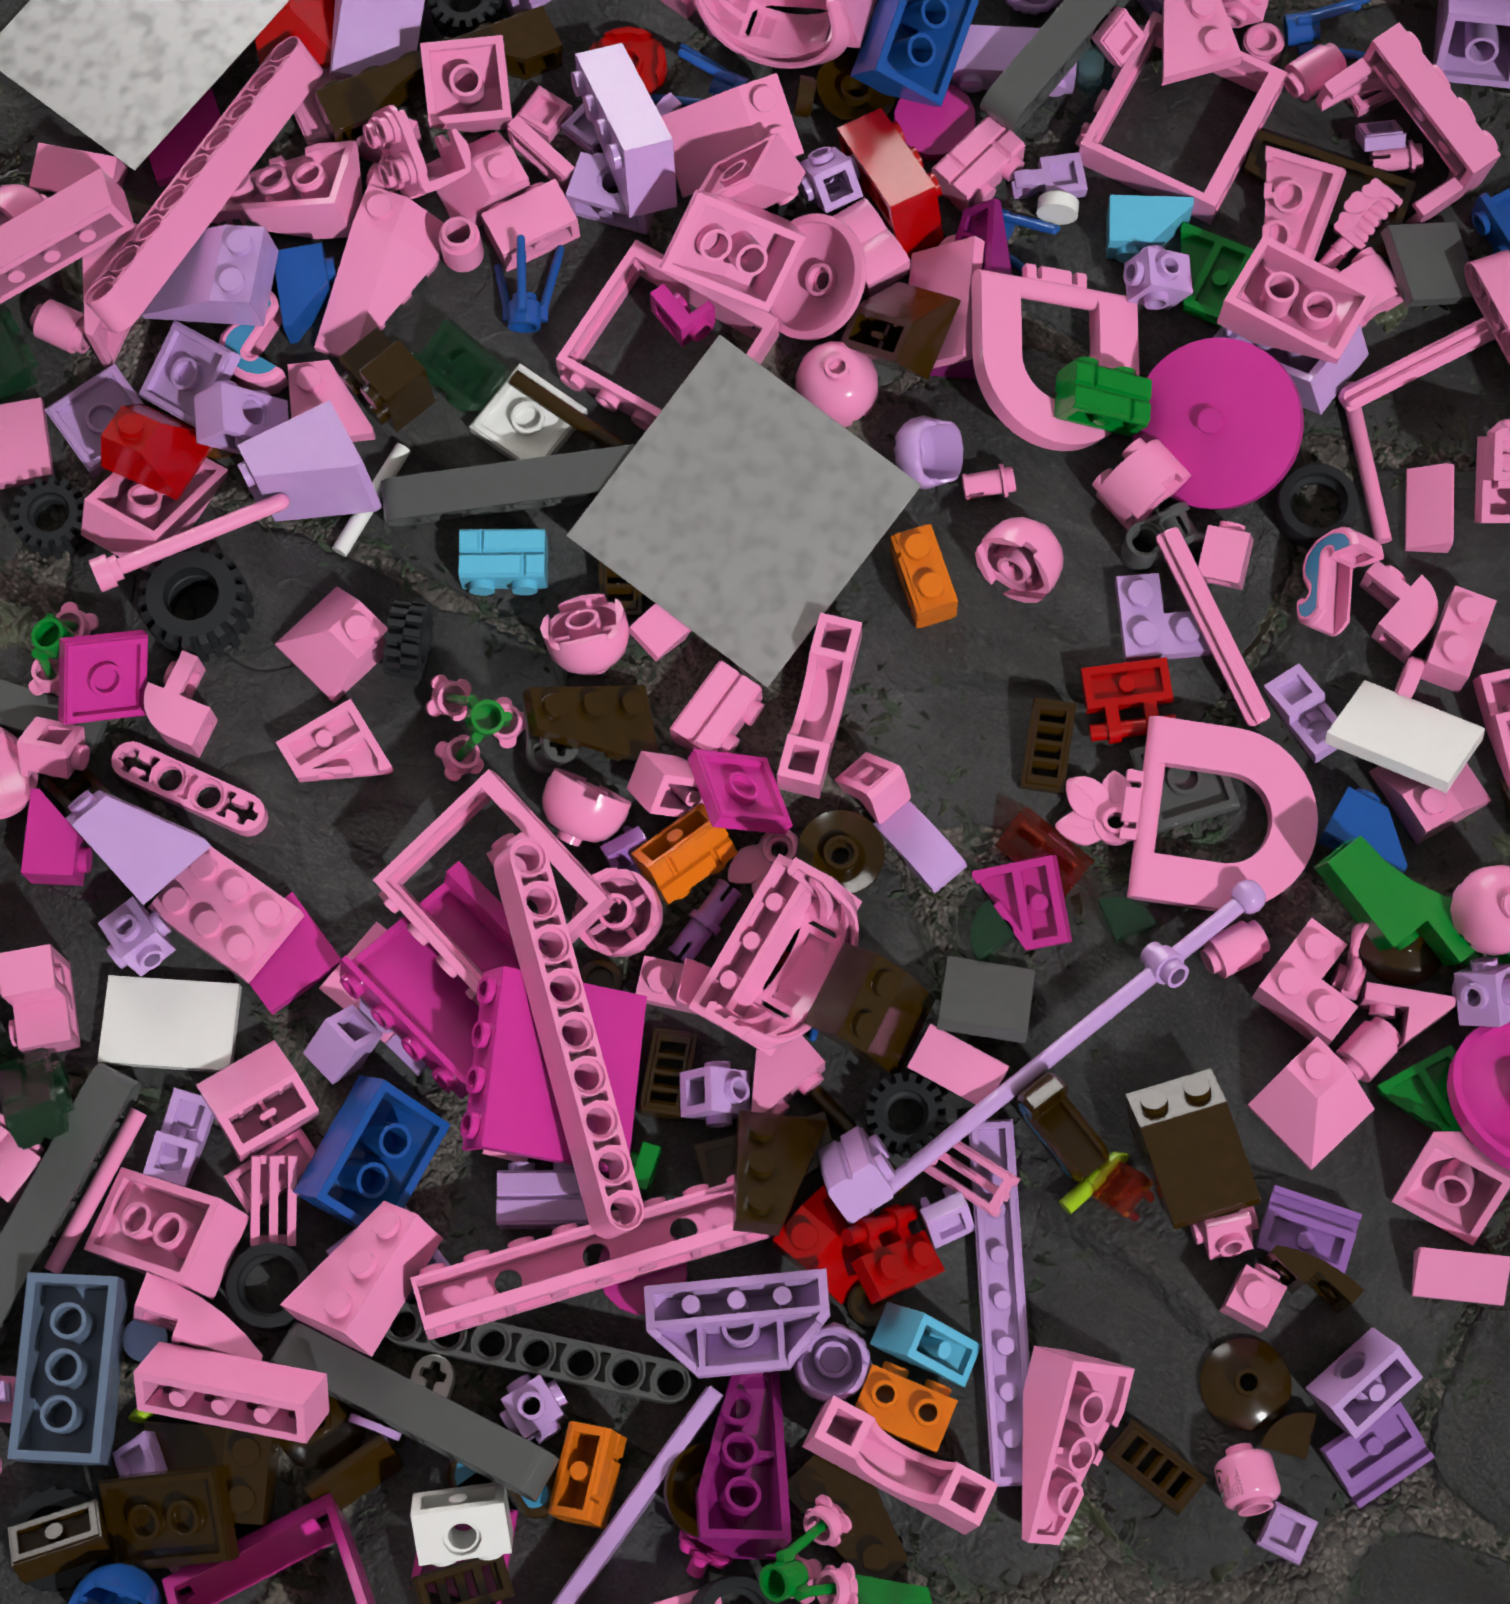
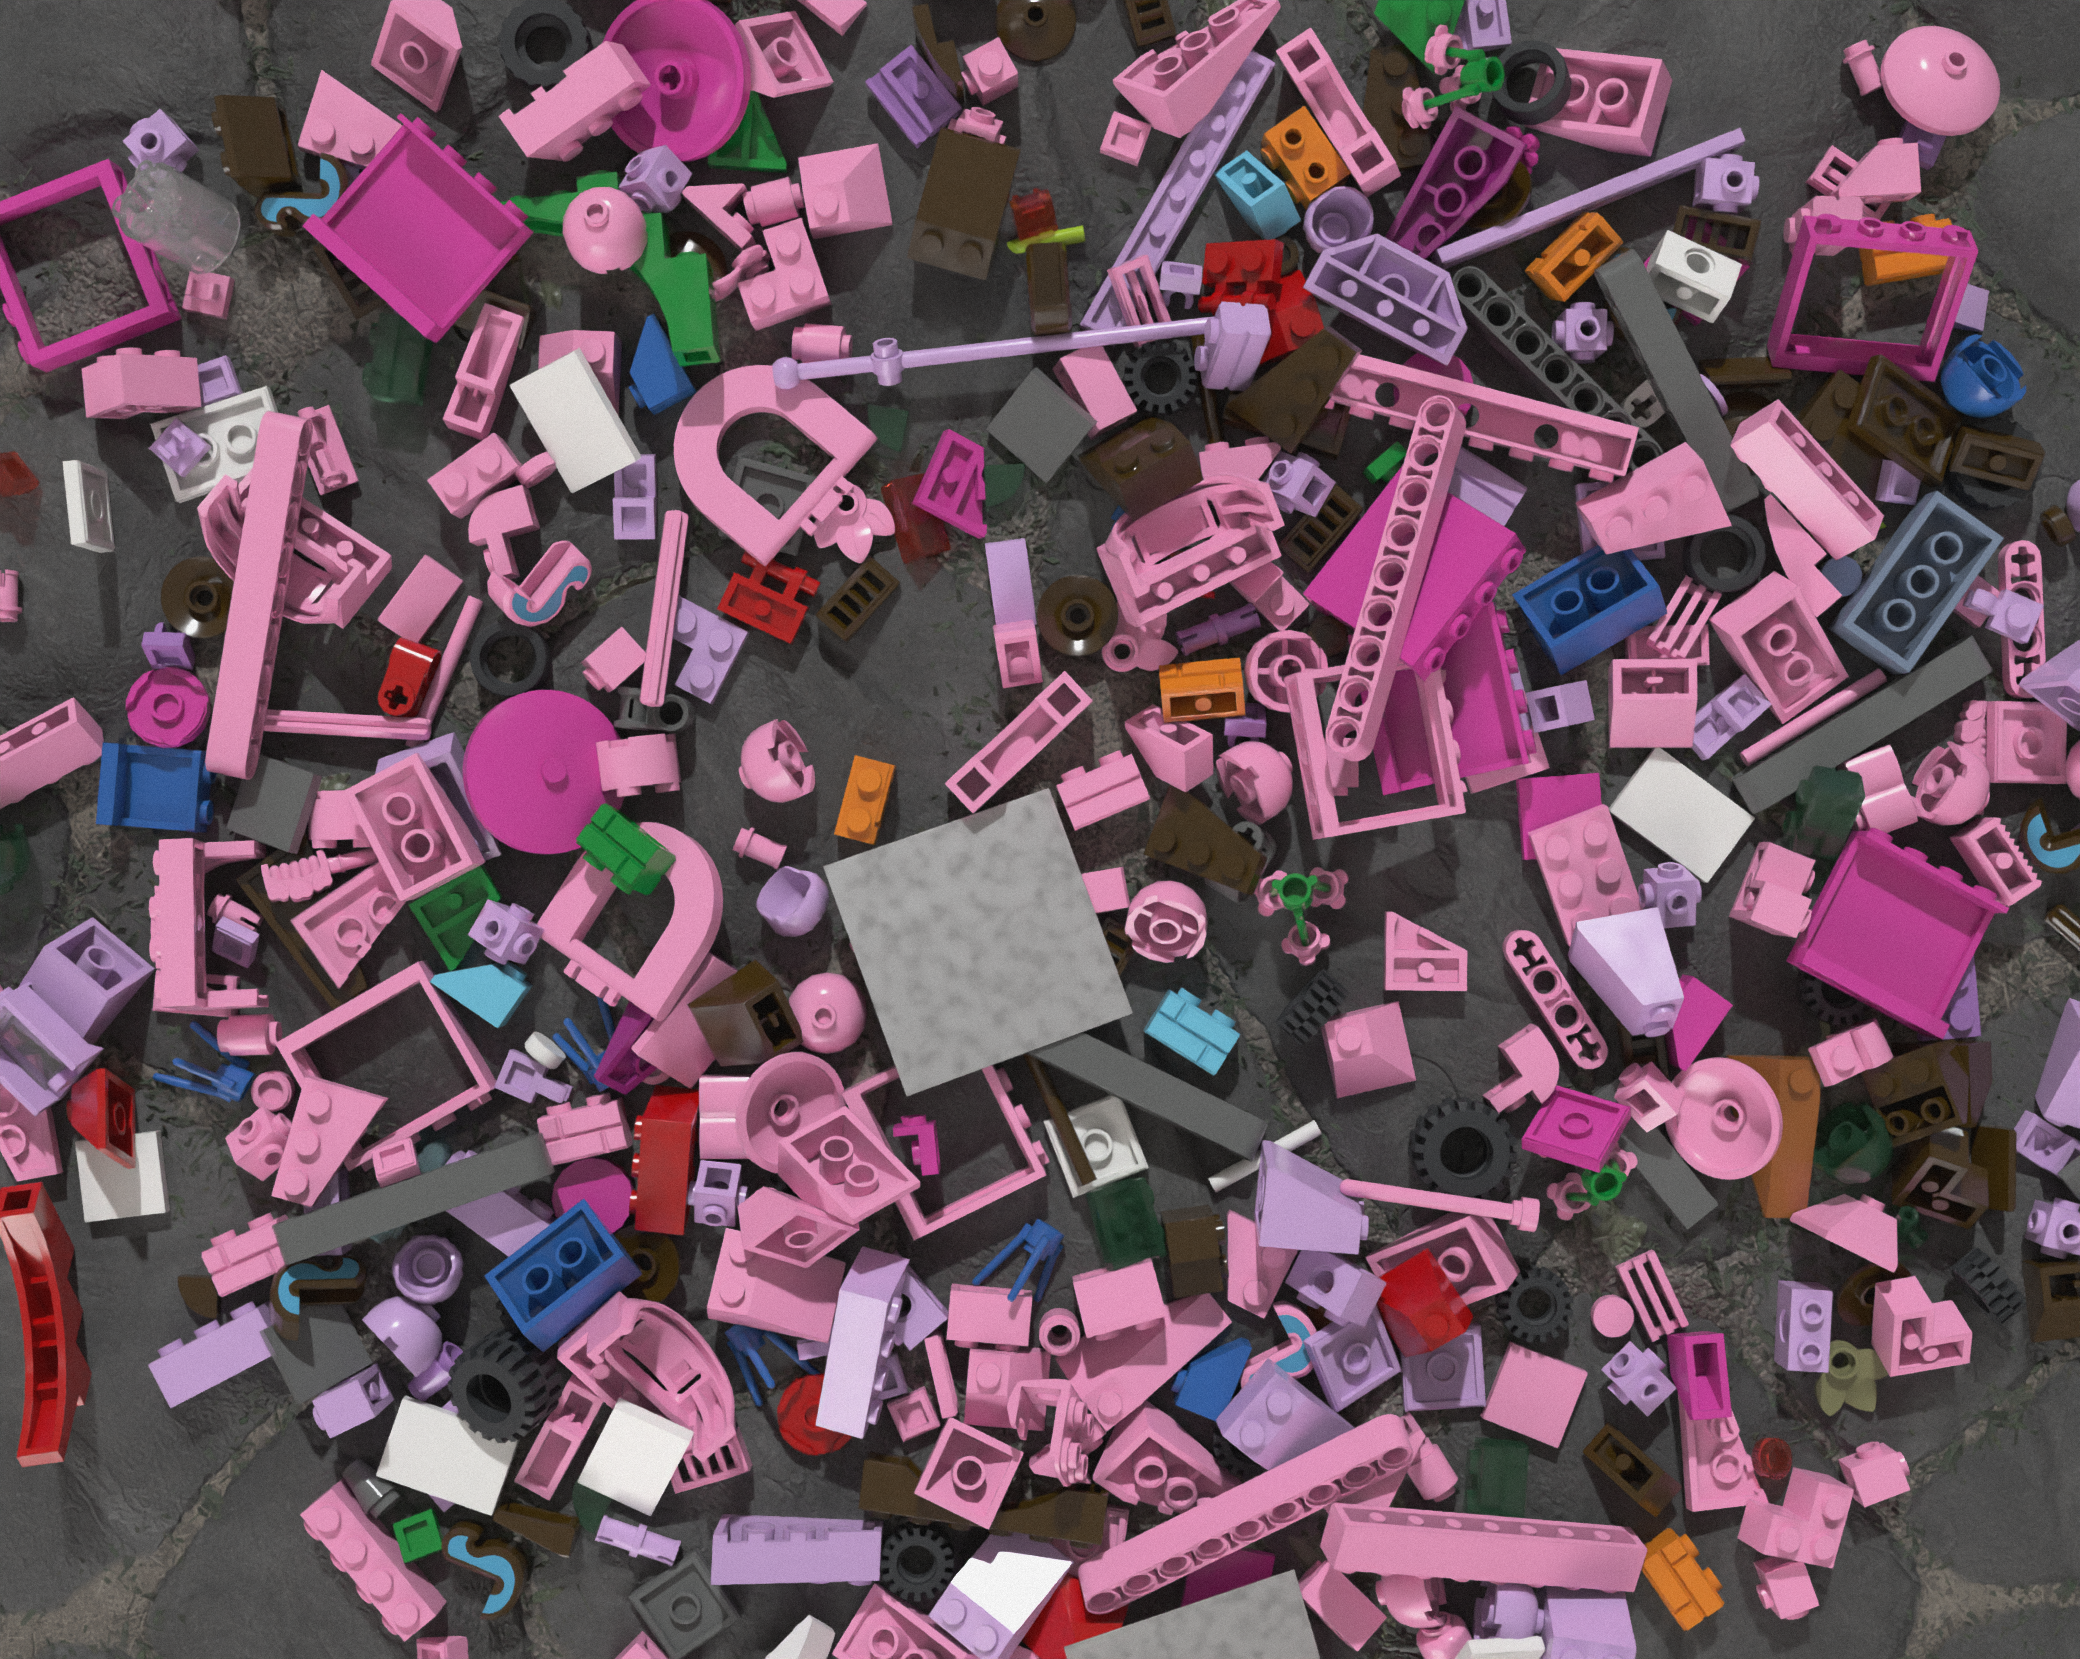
camera: 150 degrees left, 15 degrees up
dark pink tile [687,749,793,835] -> none
dark brown tile [793,75,816,119] -> none
none -> red piece [378,637,442,718]
none -> bright pink slope [1072,1255,1167,1341]
none -> bright pink tile [1100,111,1152,166]

